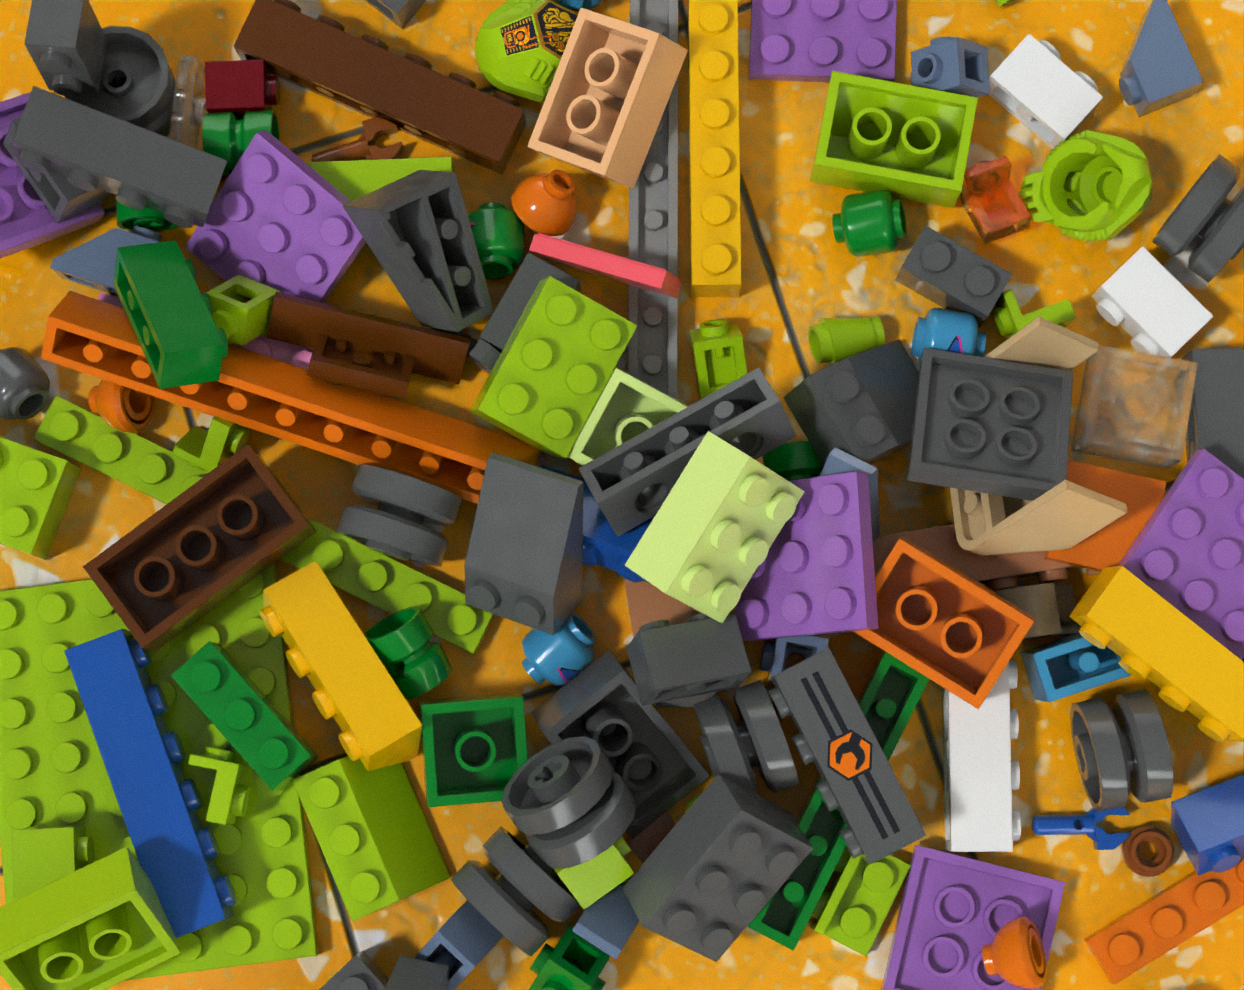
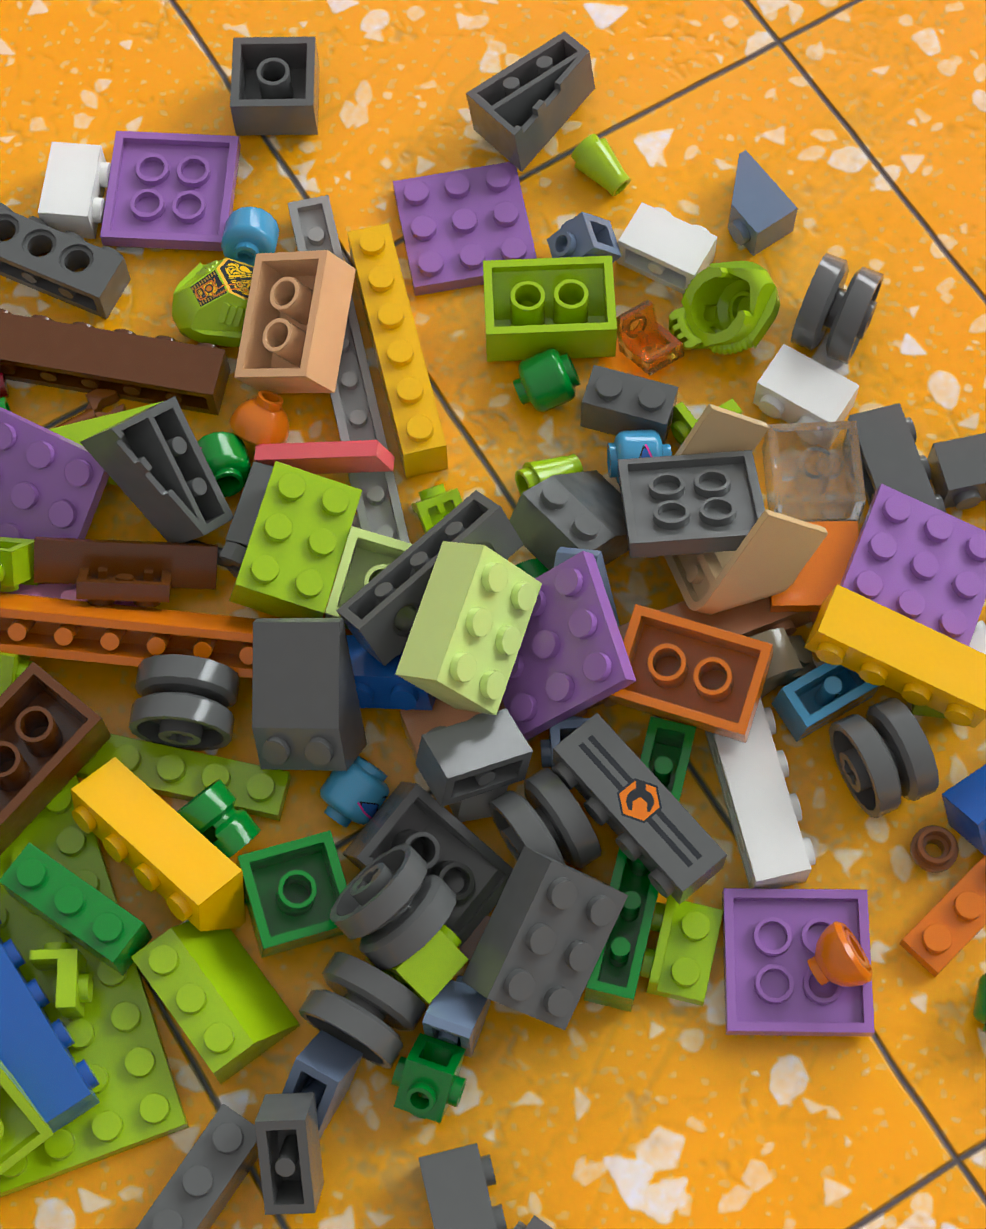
camera: 15 degrees left, 15 degrees down
blue bar [1032,806,1130,850] -> none

